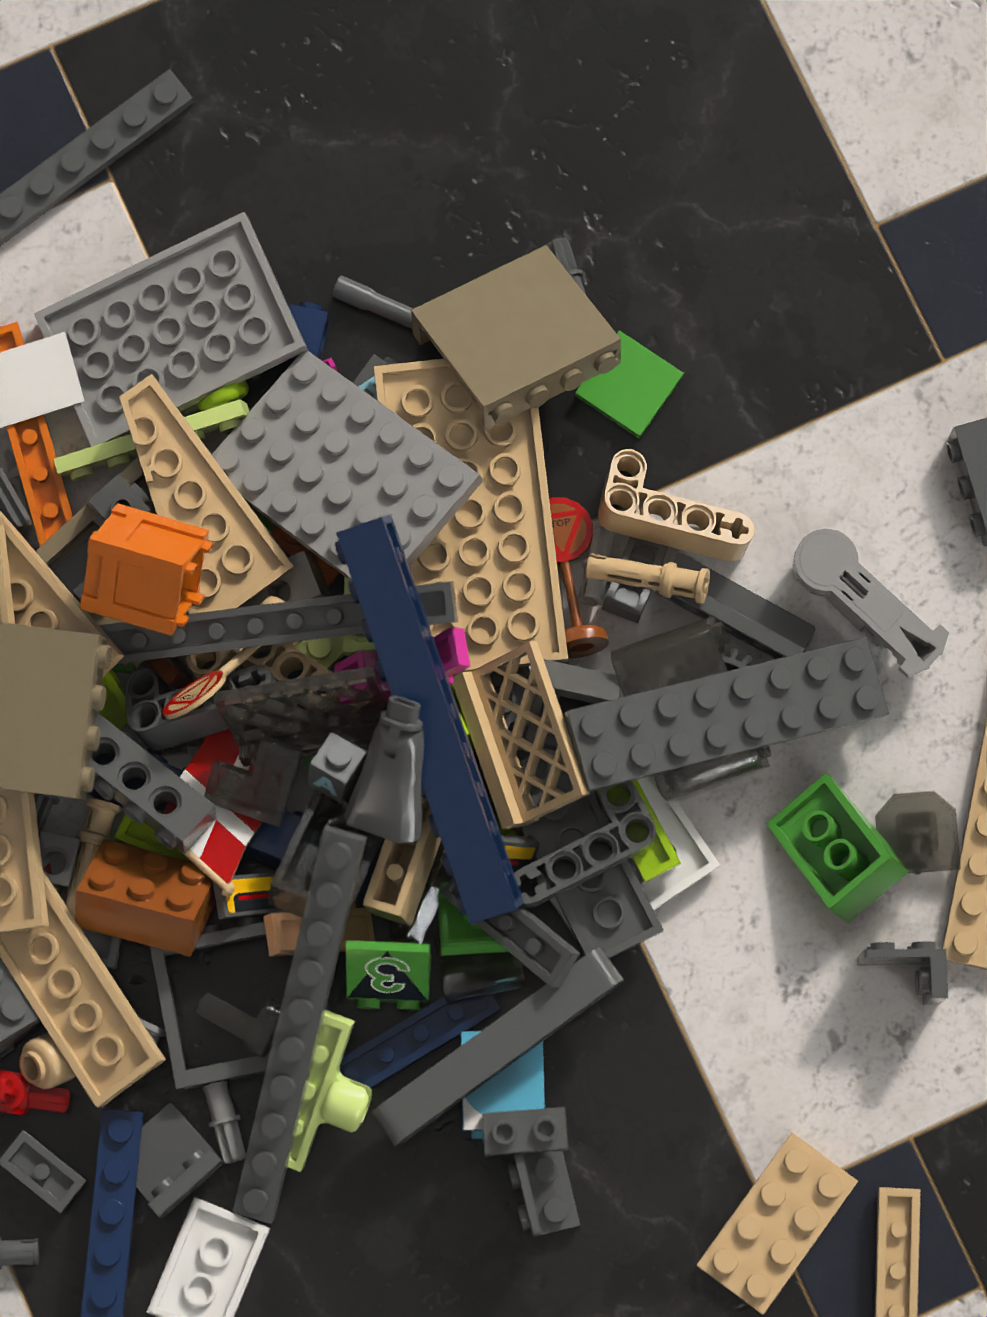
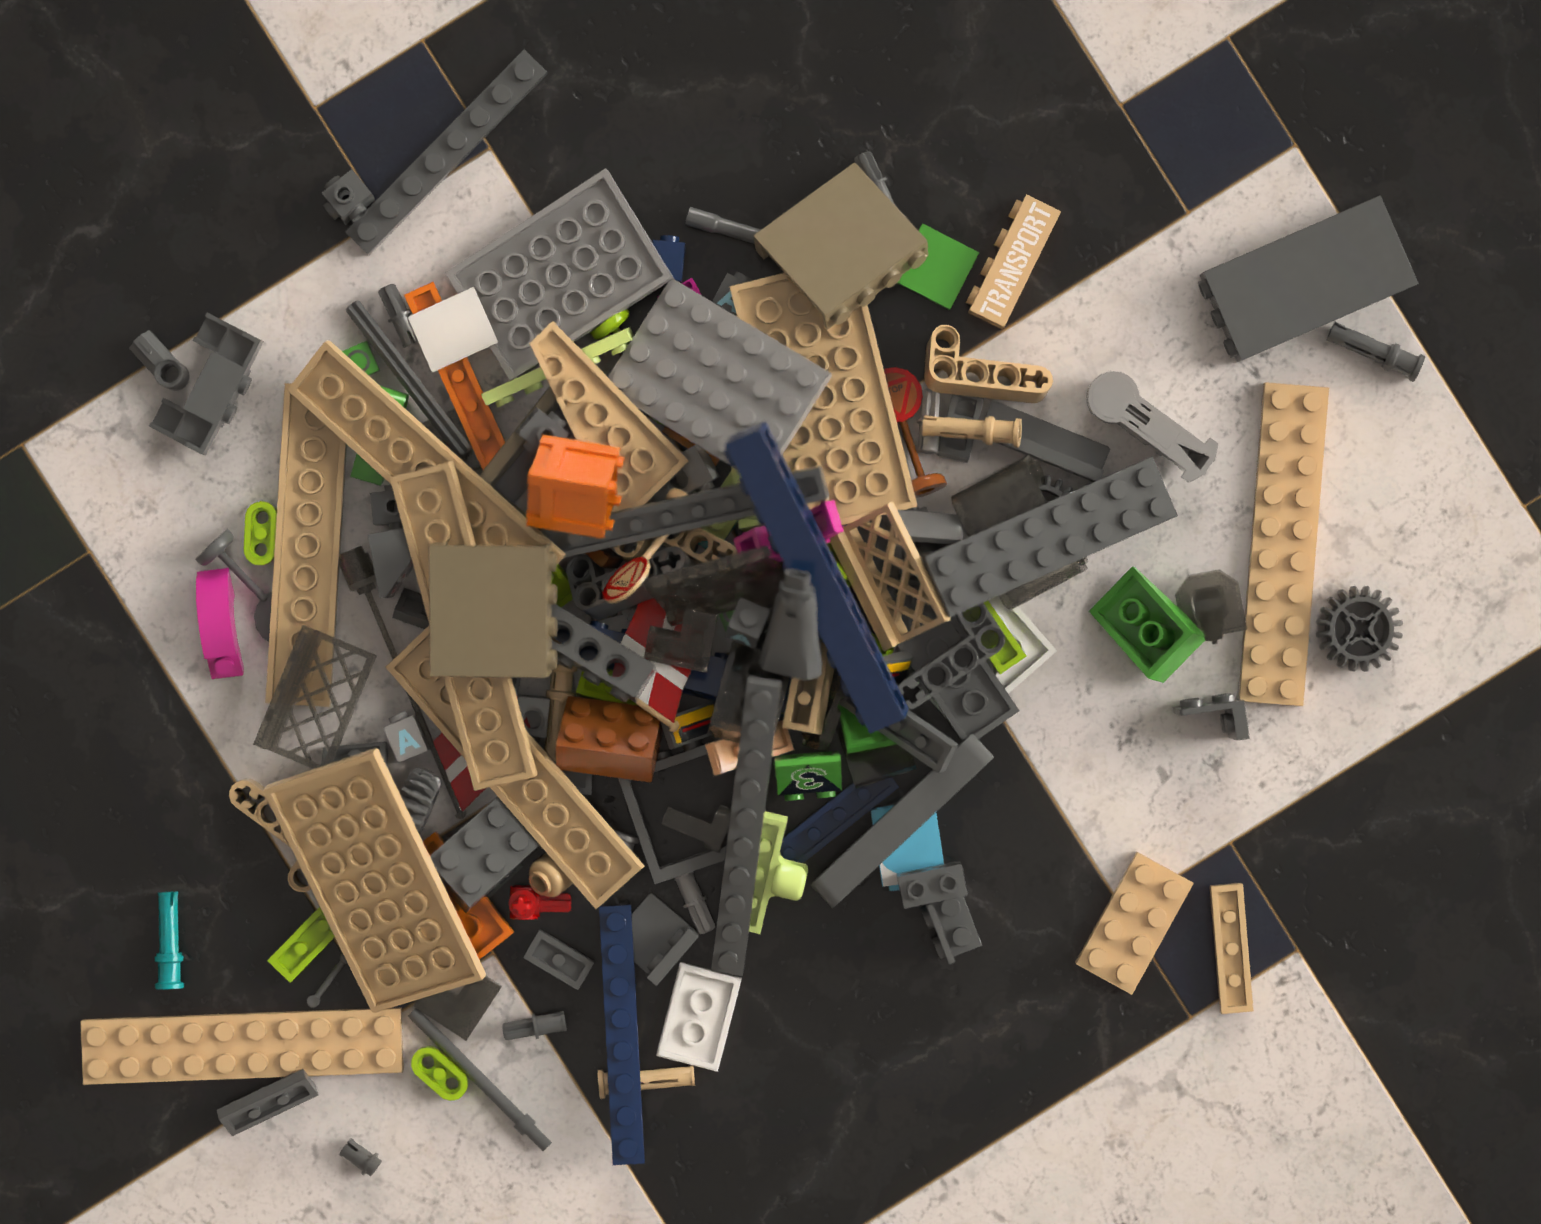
camera: 10 degrees left, 10 degrees up
none -> tan brick [966,194,1061,329]

